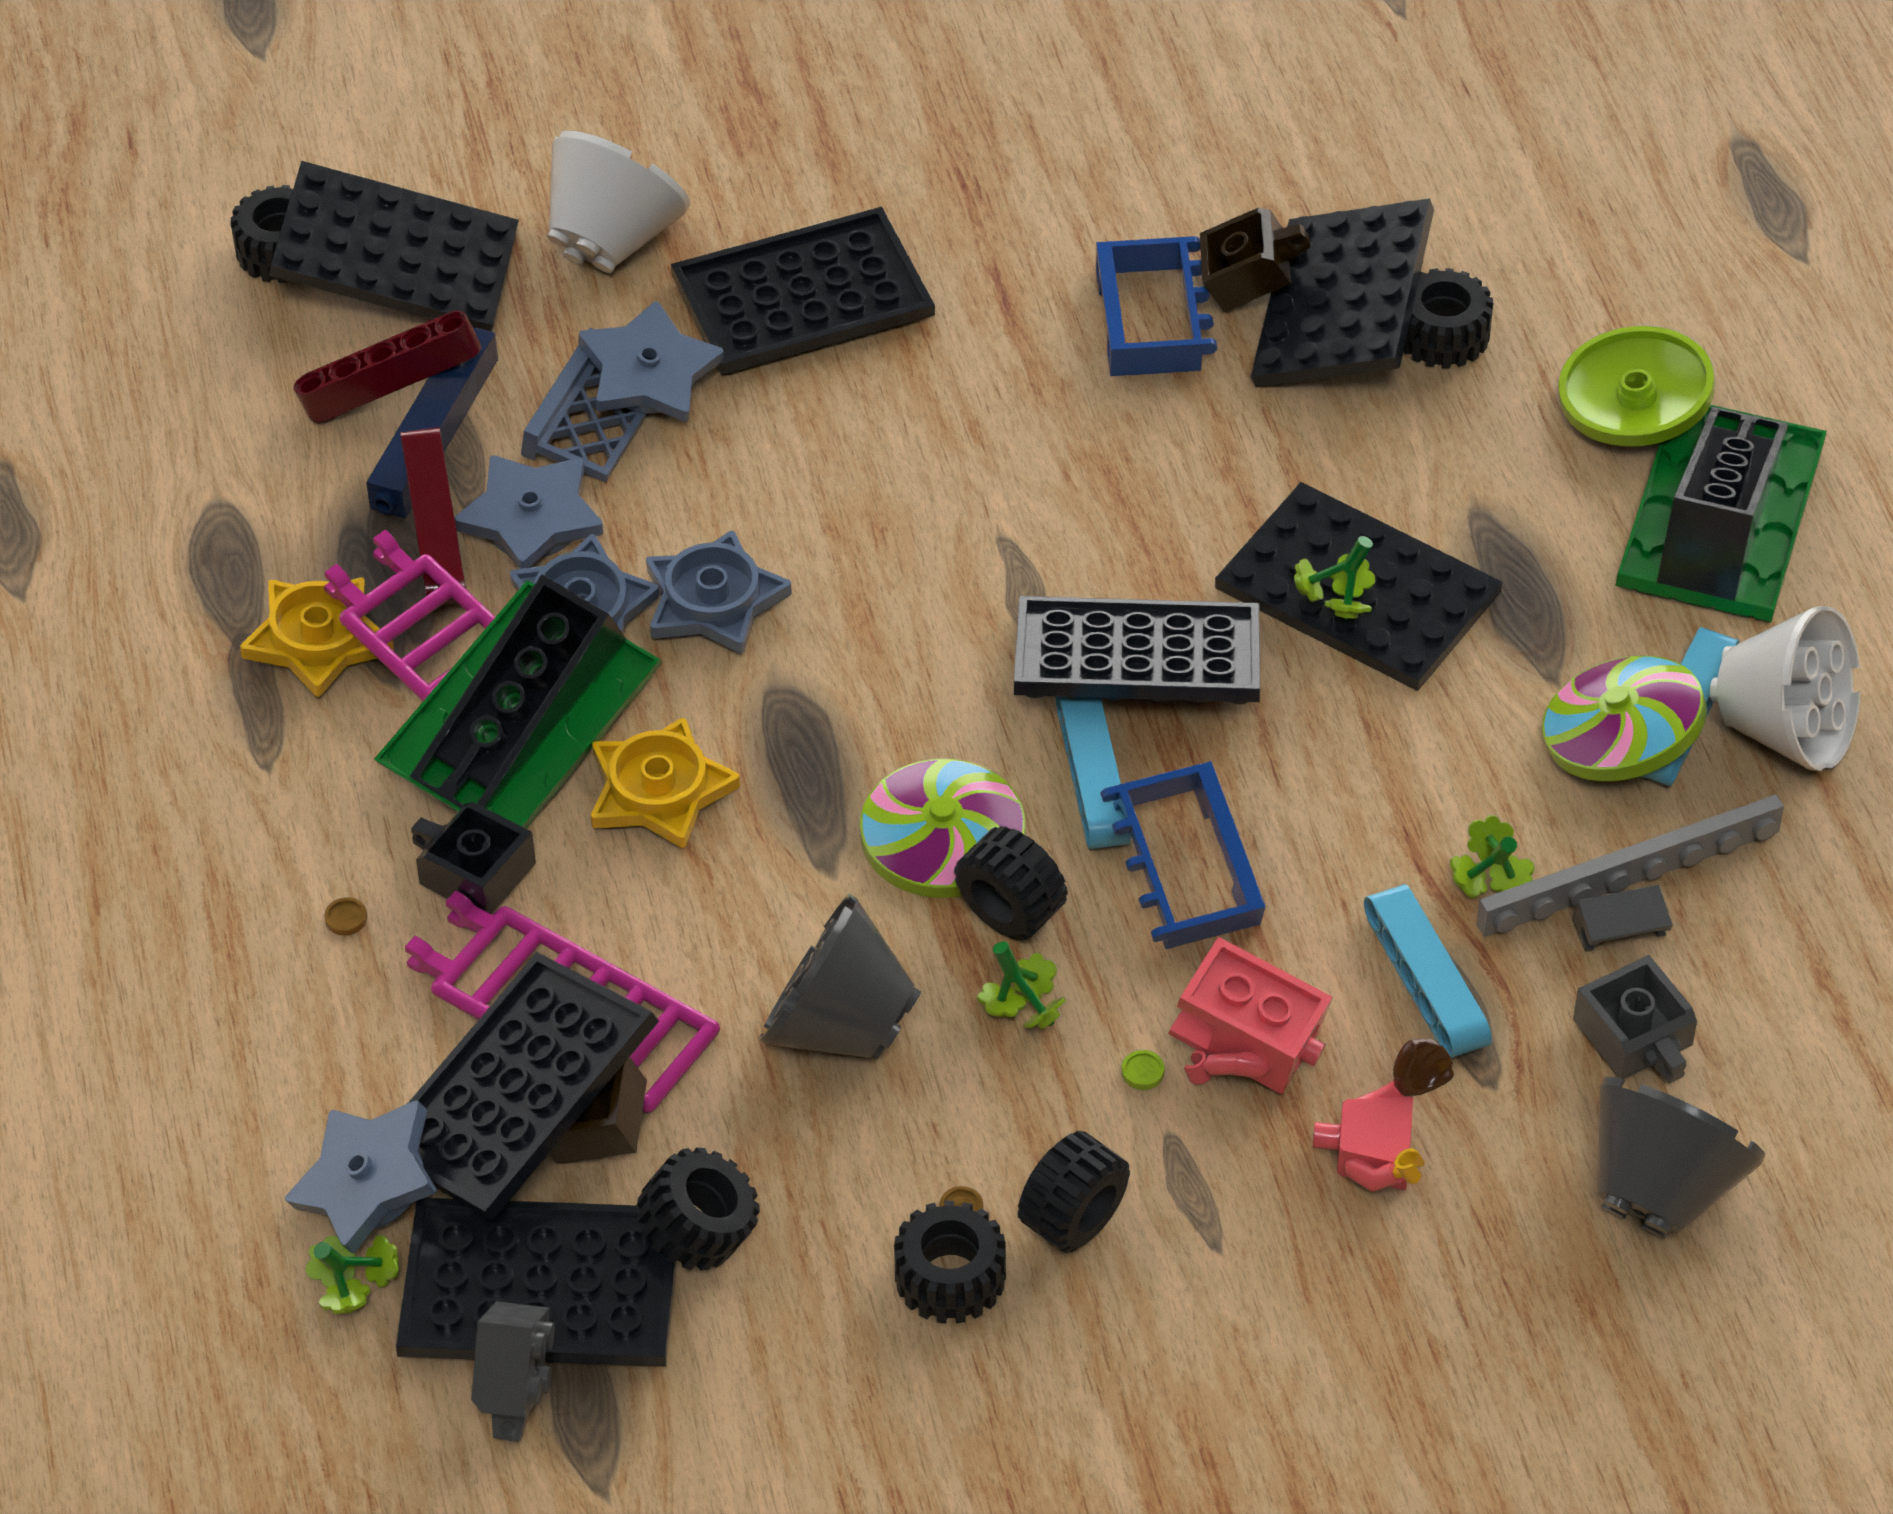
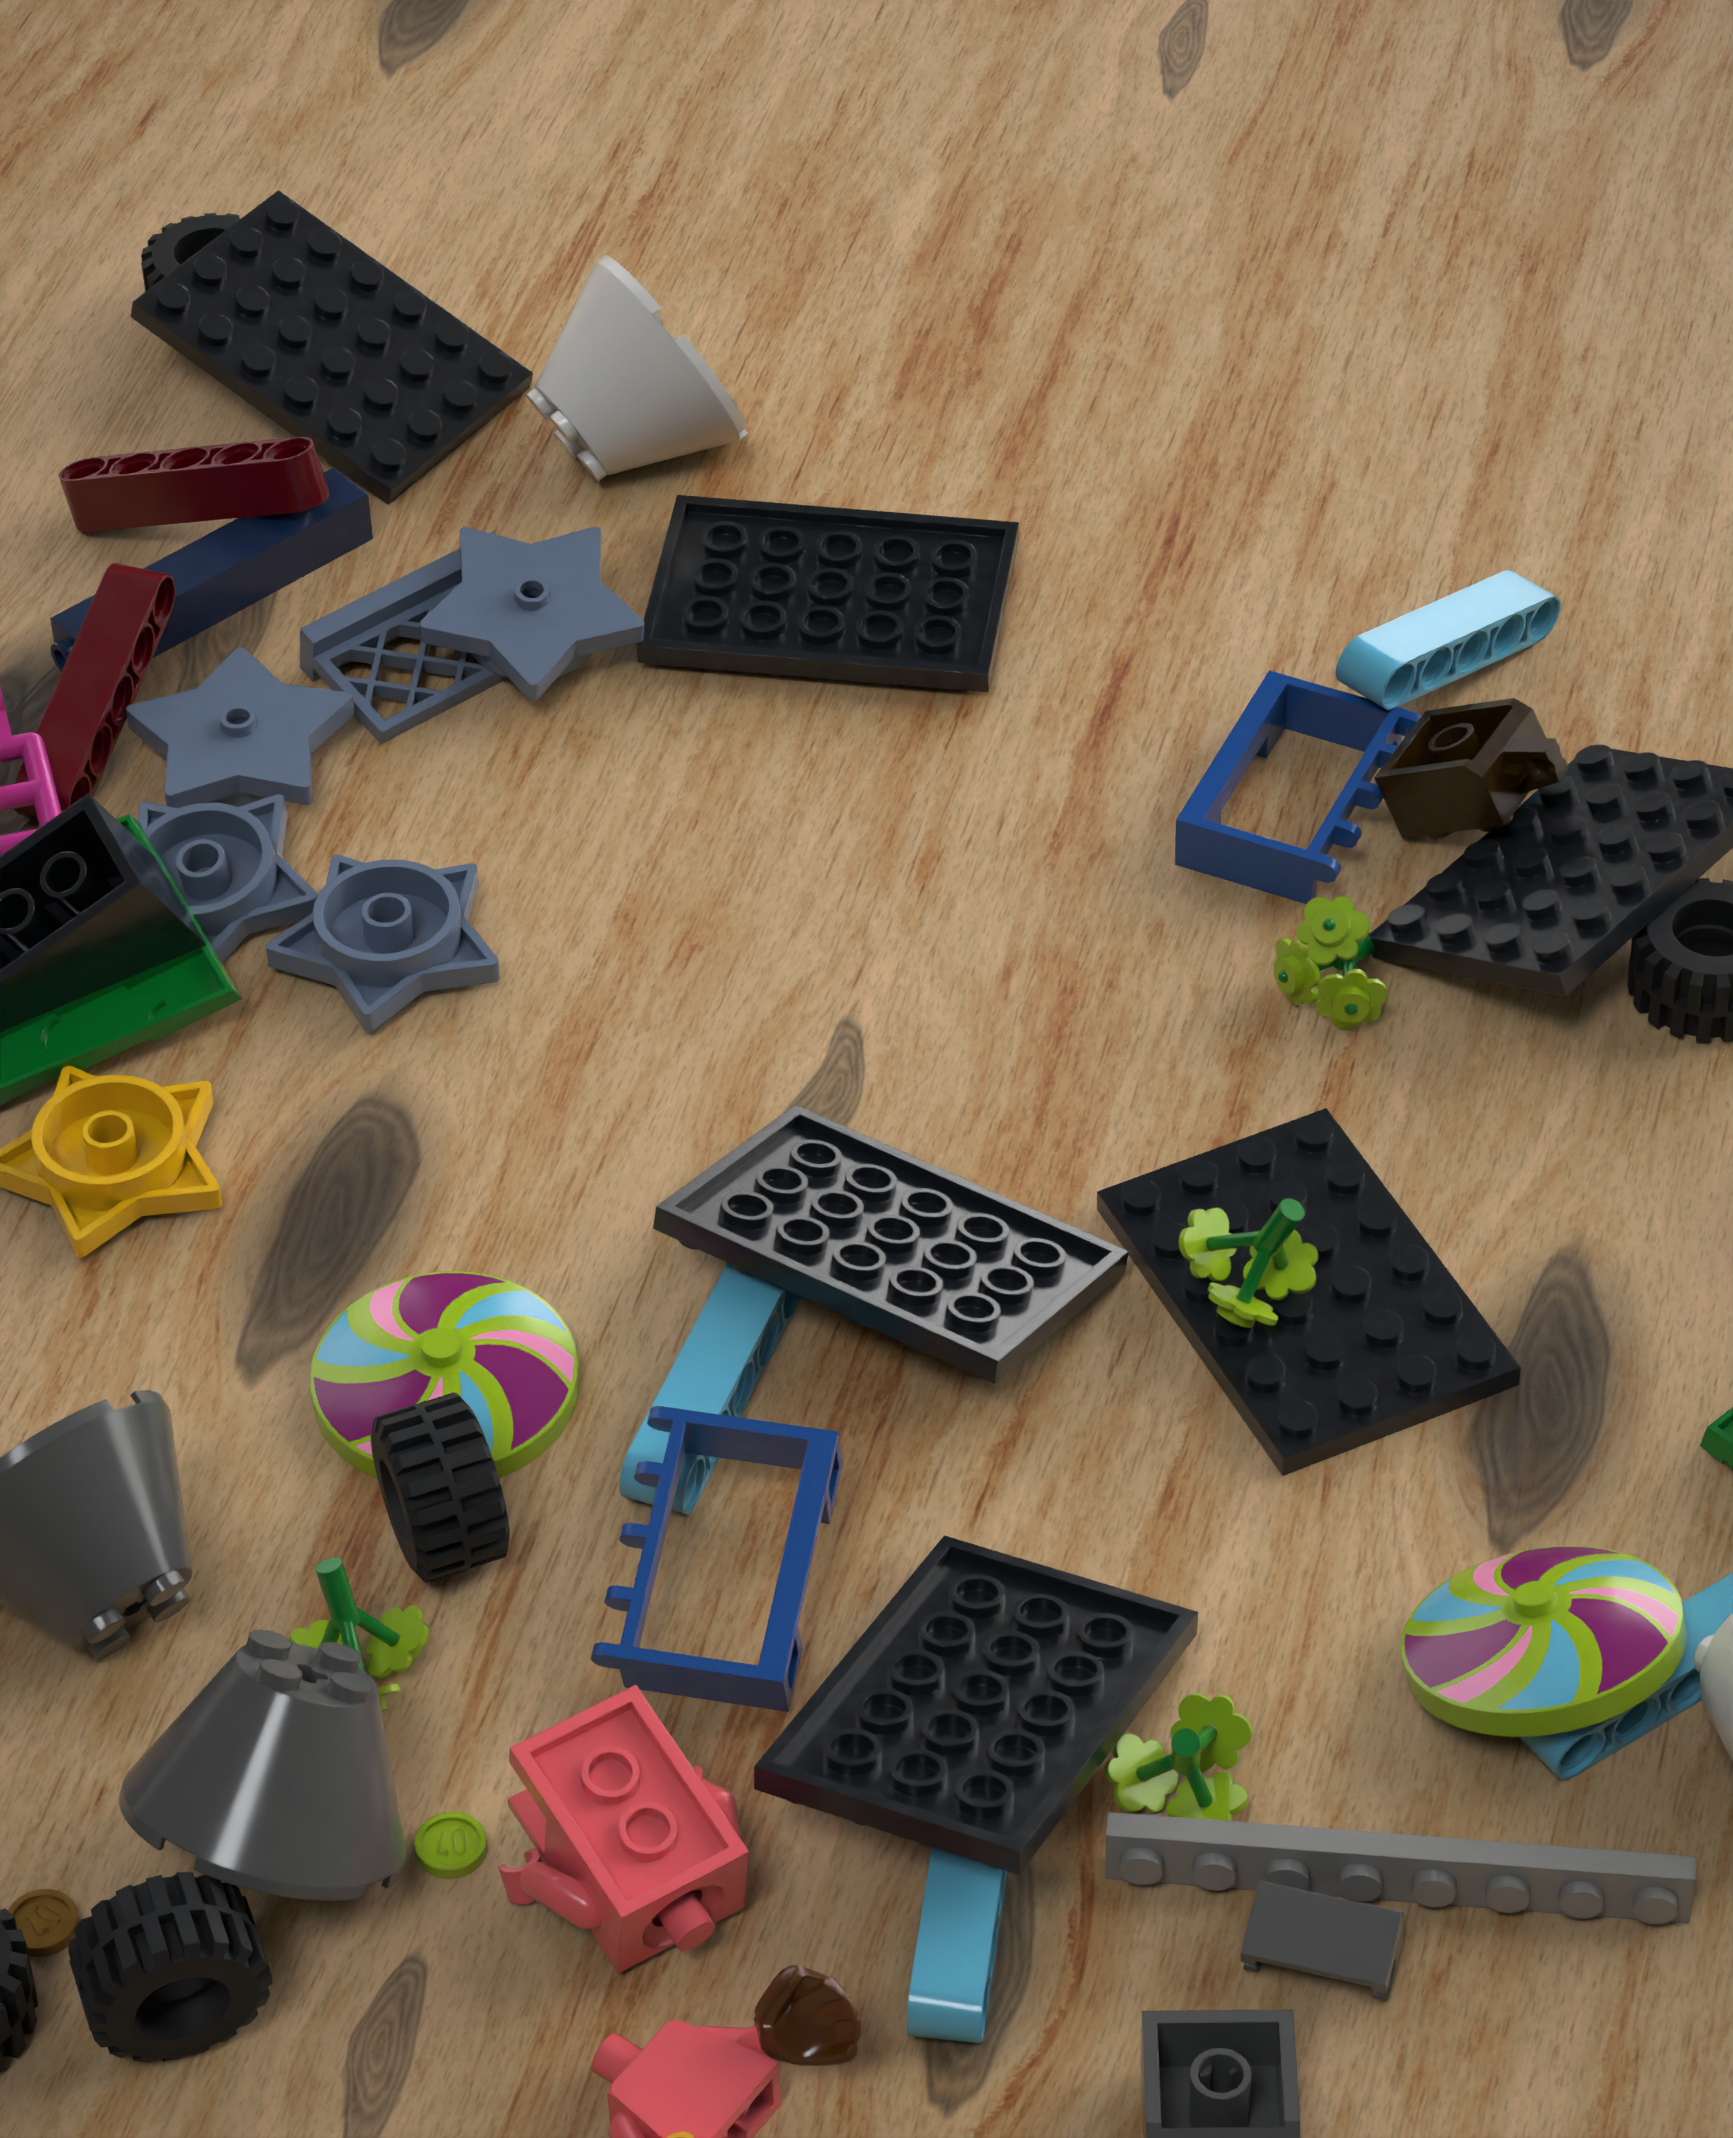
camera: 30 degrees right, 5 degrees down
none -> dark grey cone [119,1629,406,1901]
none -> black plate [754,1535,1198,1875]
none -> lime plant [1273,896,1388,1030]
none -> medium azure beam [1335,570,1561,710]

